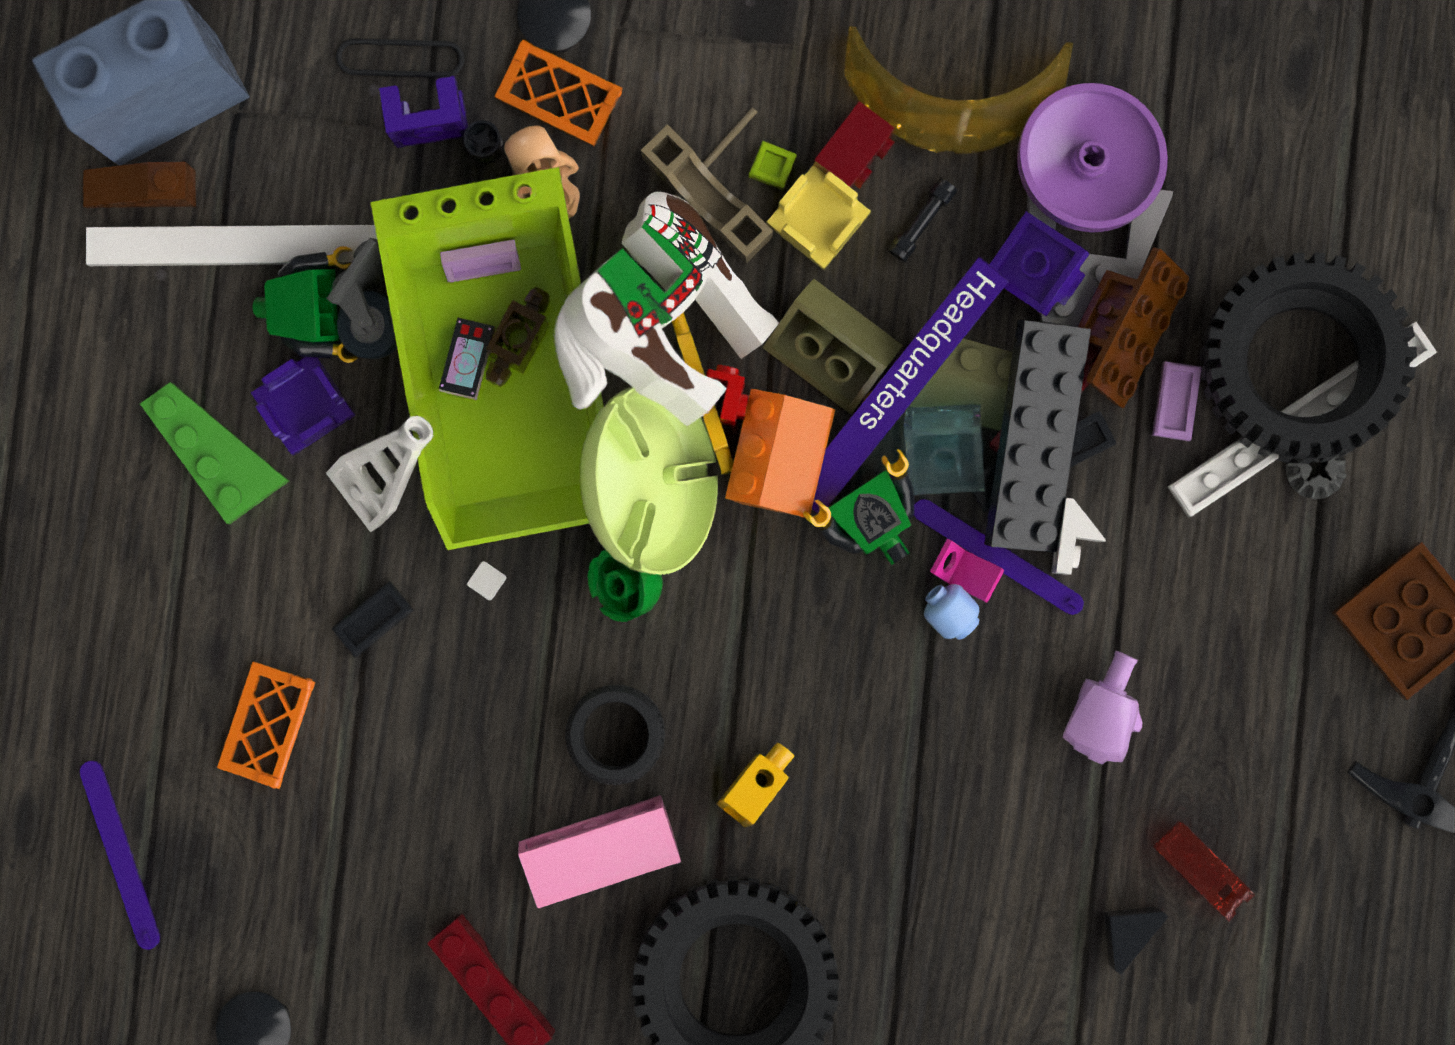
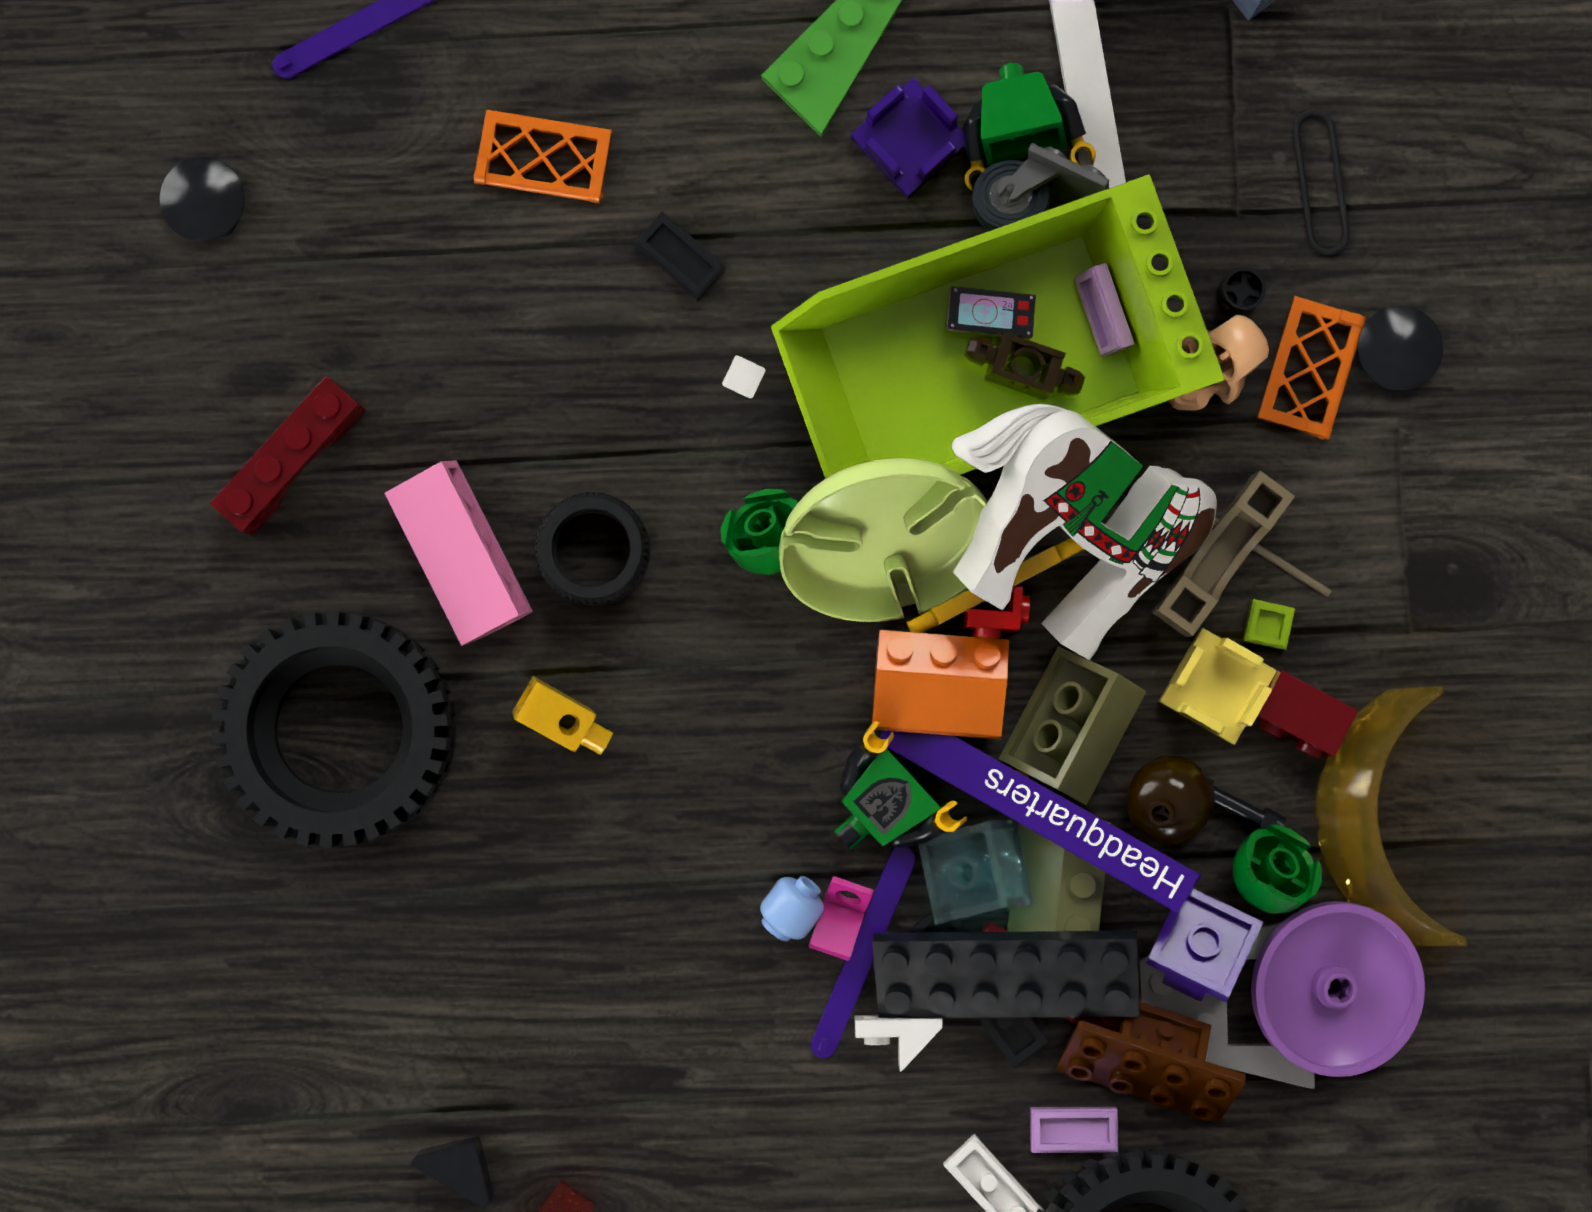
camera: 80 degrees right, 0 degrees up
white plate [326,416,433,532] -> none
dark purple panel [379,76,468,148] -> none
lavender piece [1063,651,1143,764] -> none
none -> dark brown cylinder [1126,755,1214,844]
none -> green cylinder [1232,824,1322,914]

